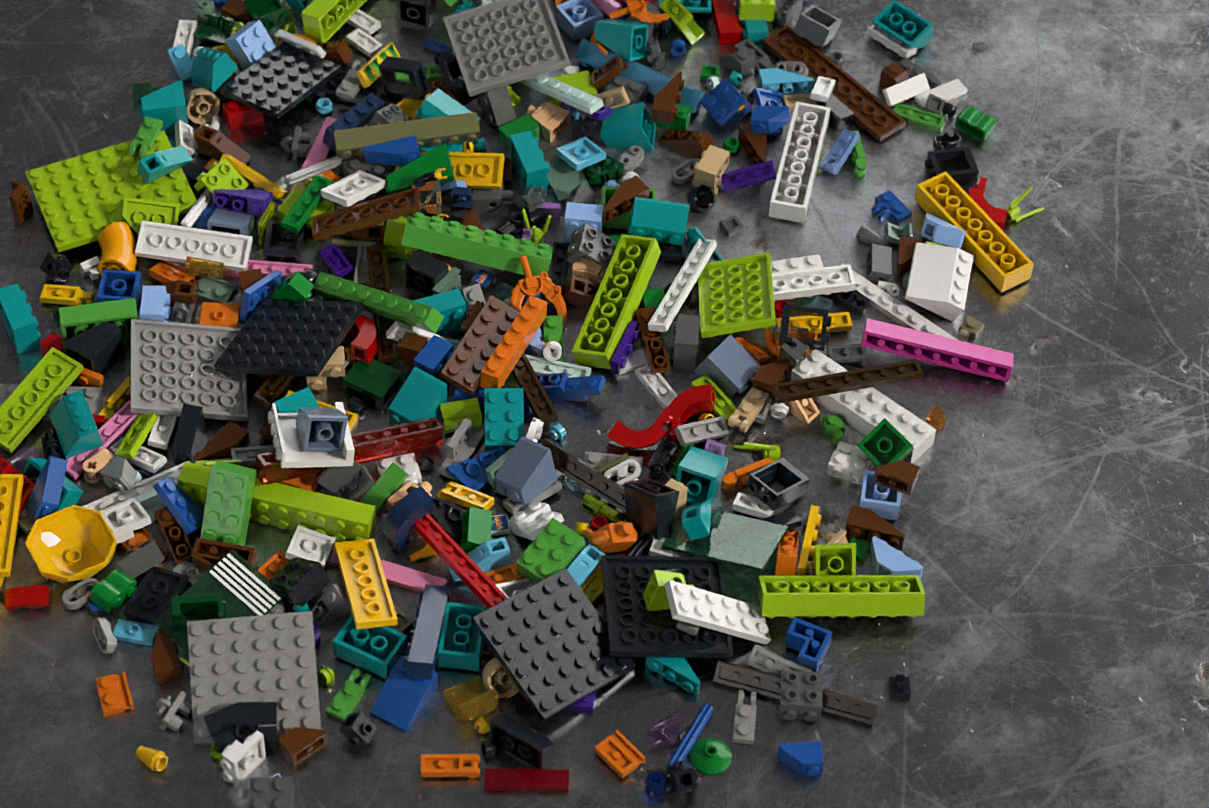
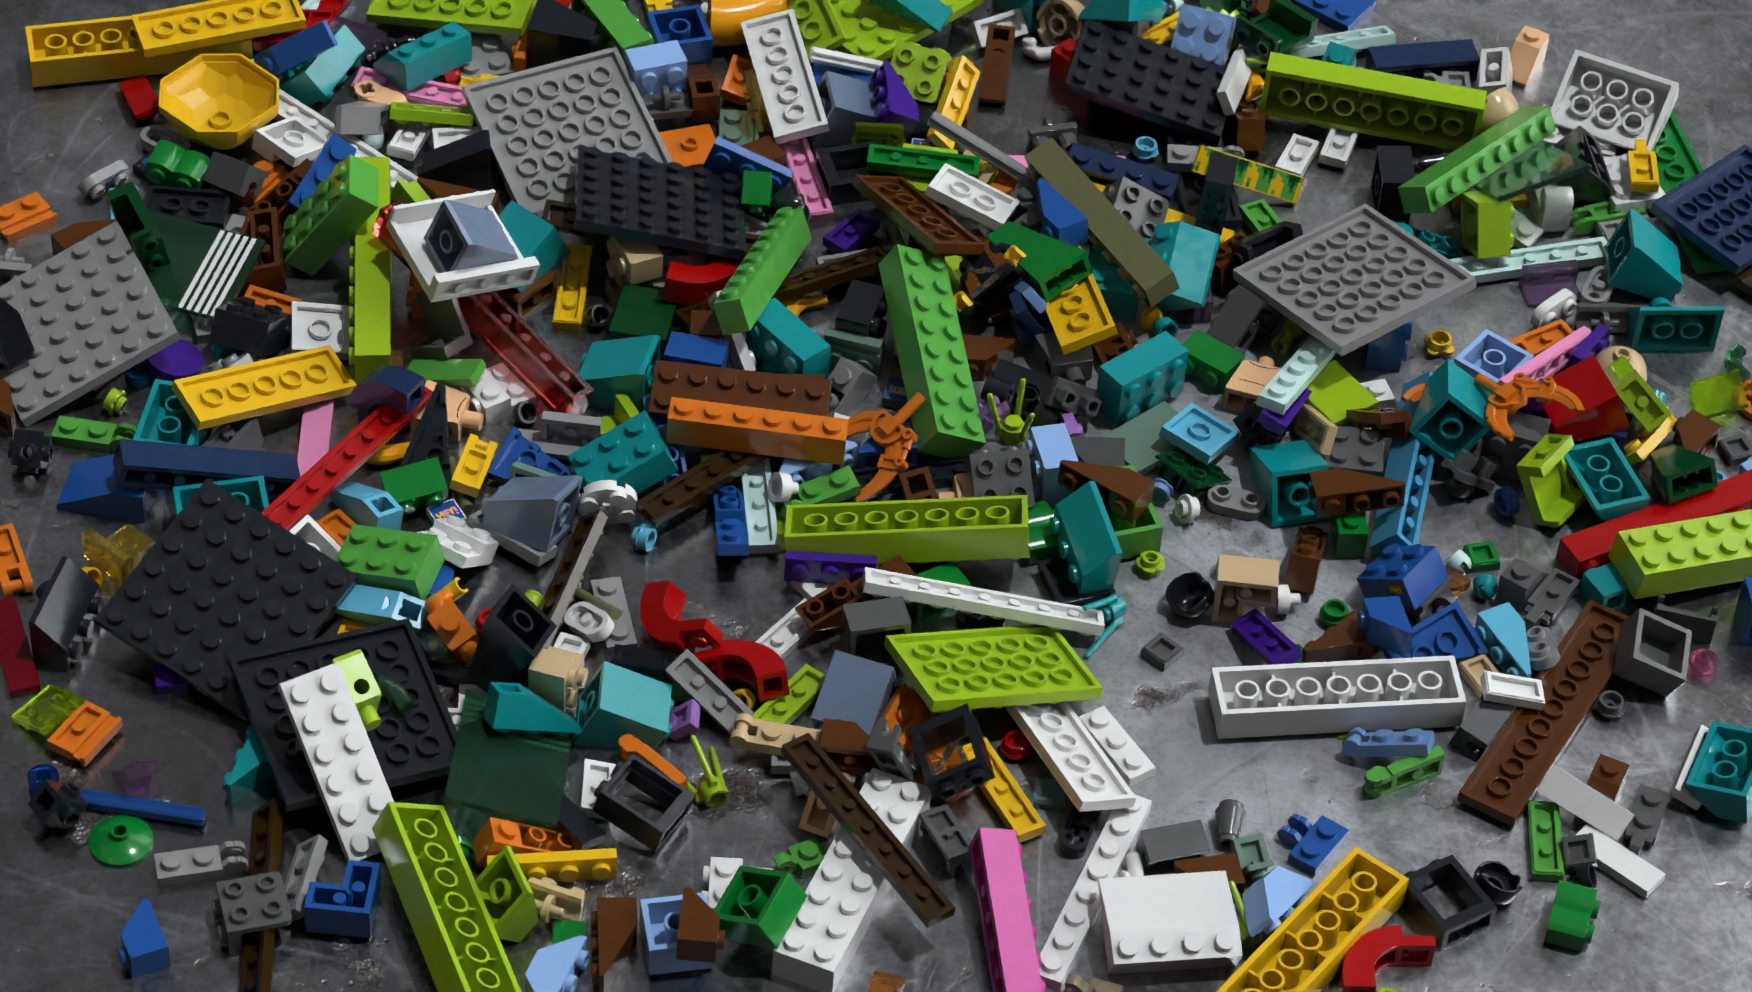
camera: 70 degrees right, 5 degrees down
none -> clear neon green piece [11,684,85,735]

